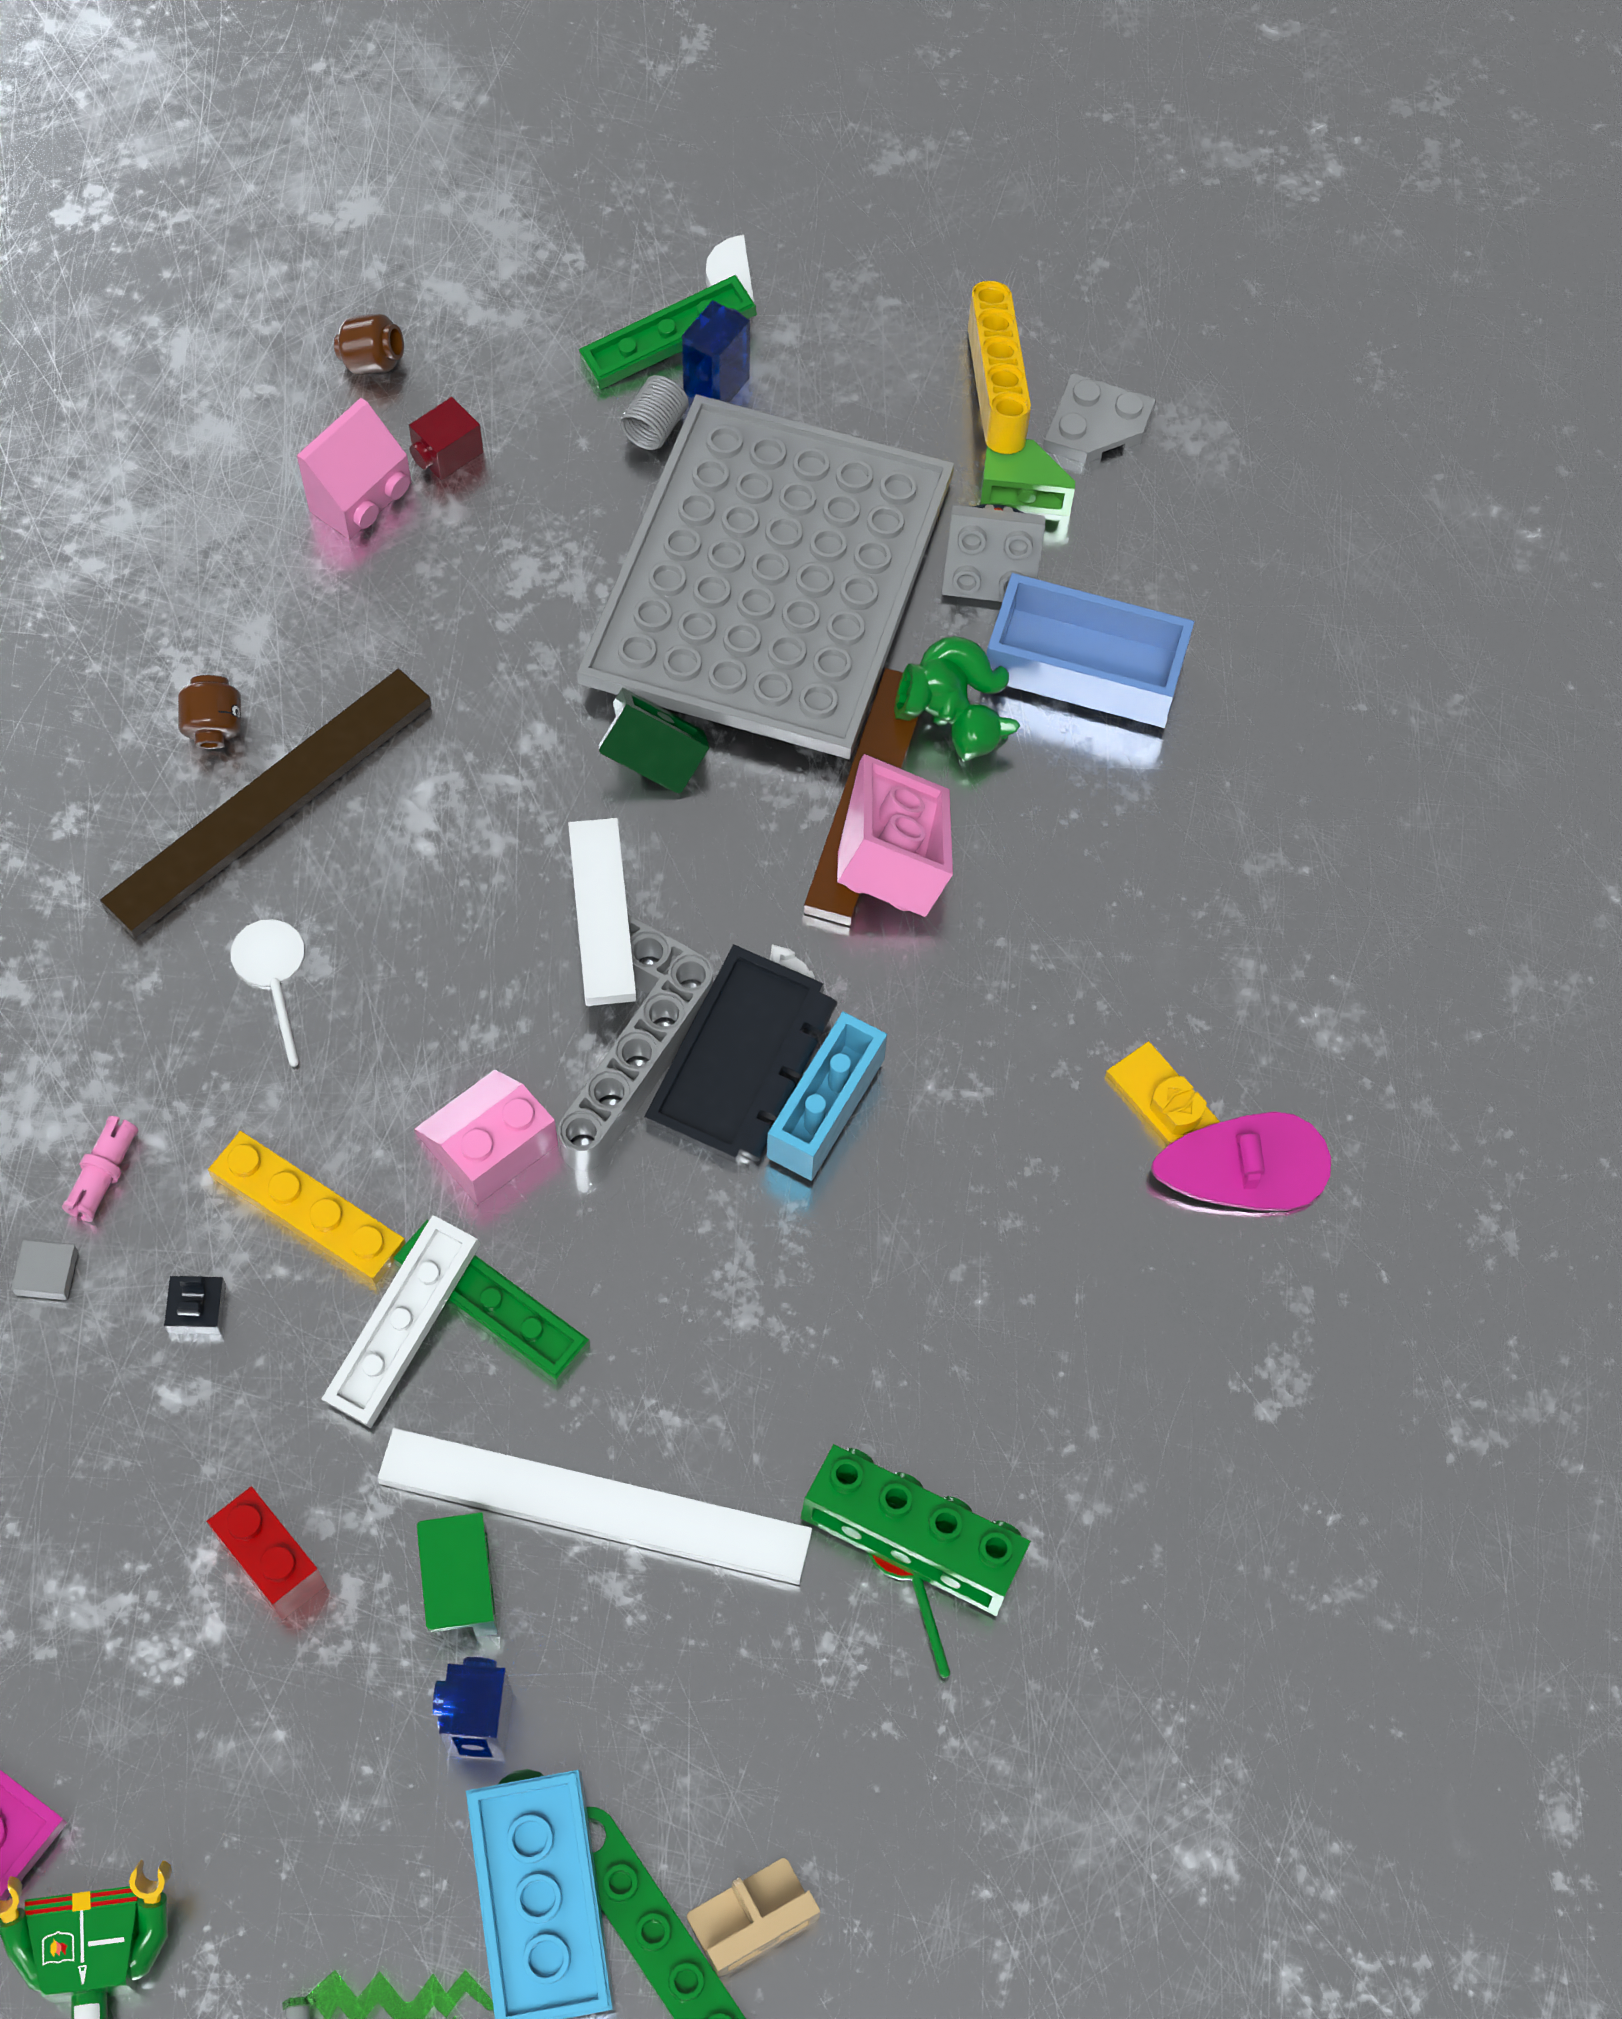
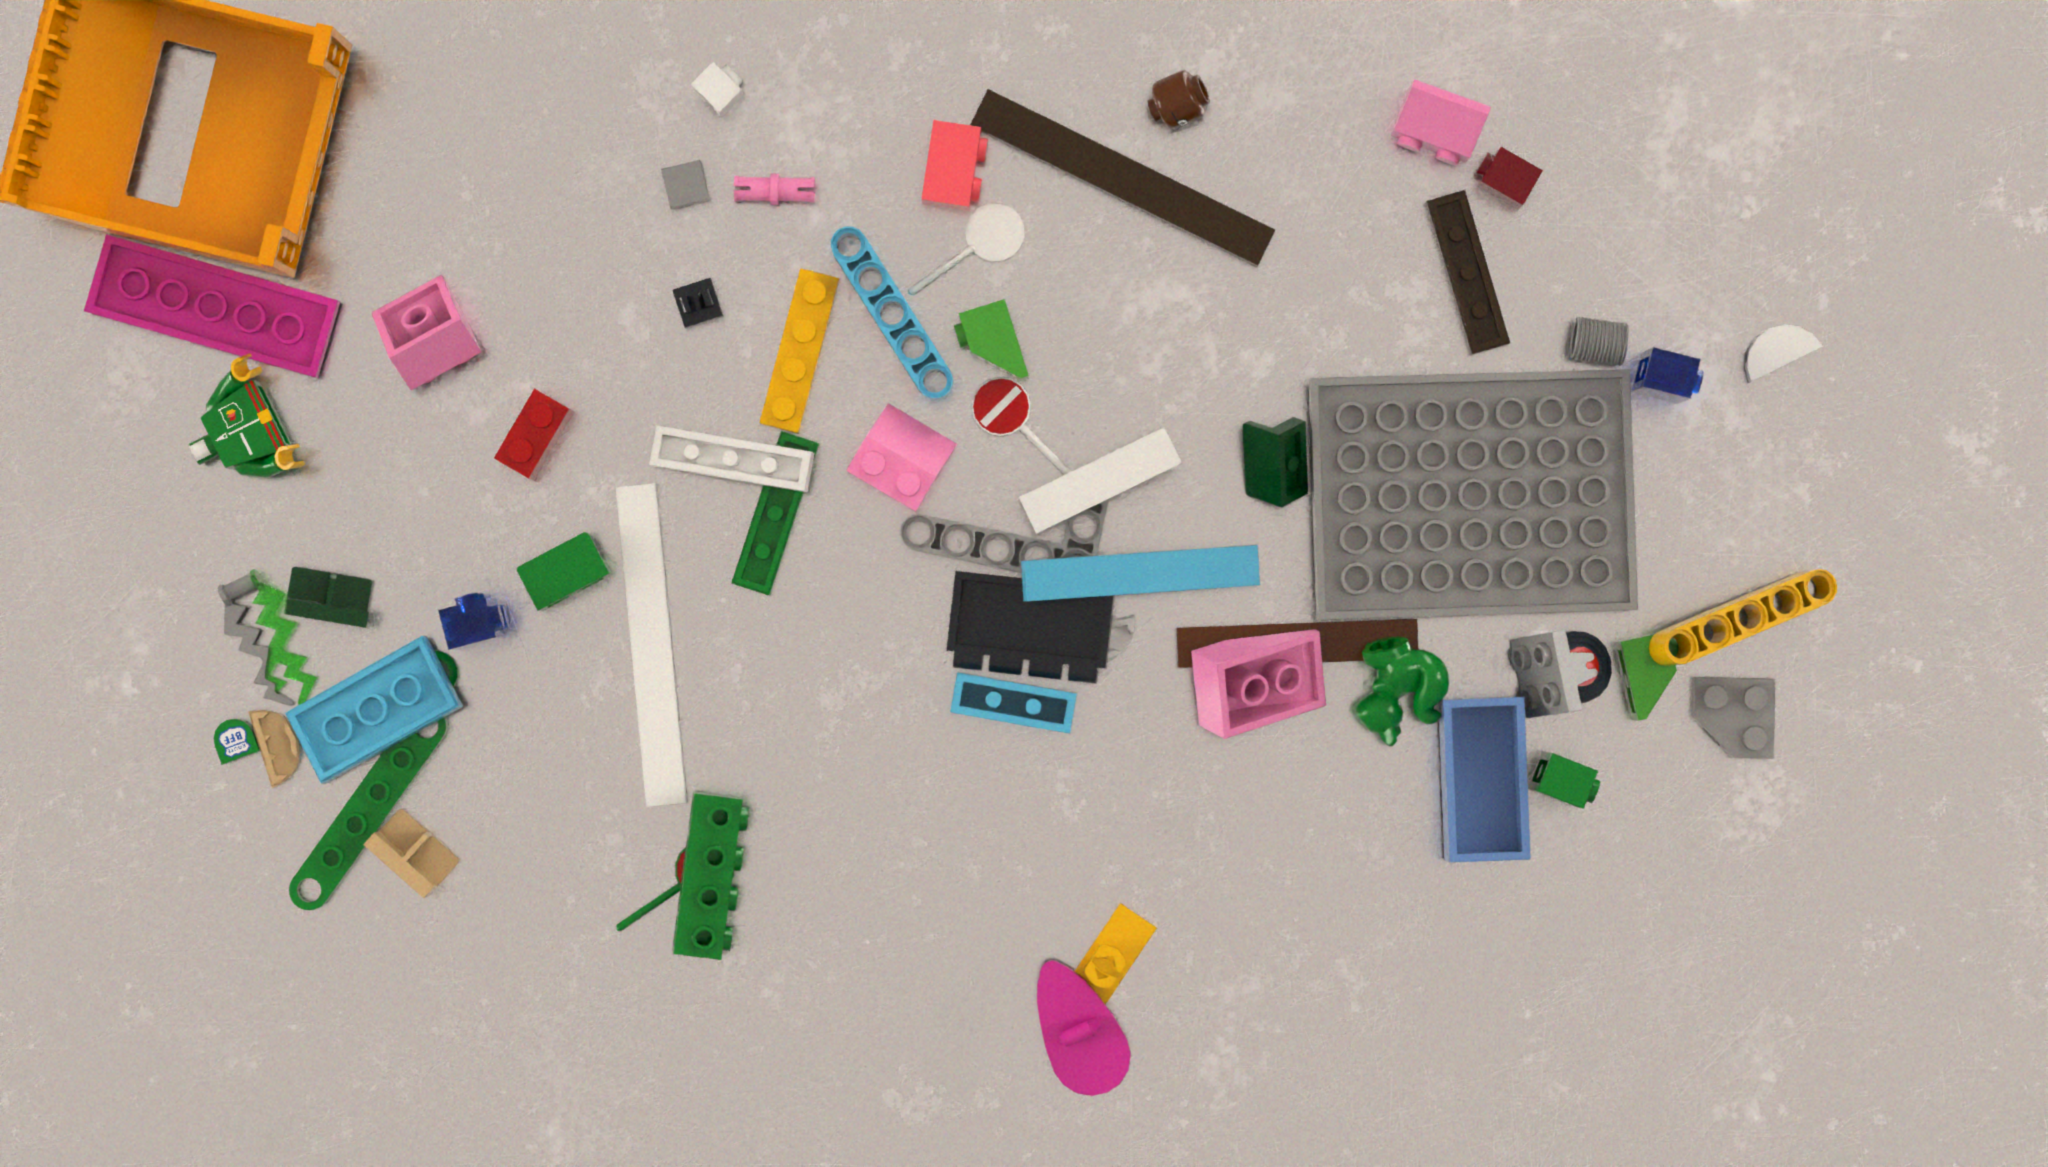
camera: 70 degrees right, 25 degrees up
reddish brown head [334,314,404,375] -> none
green tile [578,274,757,390] -> none
none -> dark green panel [284,567,372,628]
none -> bright pink slope [371,274,481,390]
none -> medium azure beam [831,226,953,401]
none -> coral brick [921,120,988,211]
none -> bright green slope [954,299,1029,381]
none -> red piece [971,377,1072,475]
none -> medium azure tile [1021,545,1260,601]
none -> dark brown tile [1425,190,1510,356]
none -> green brick [1528,751,1600,809]

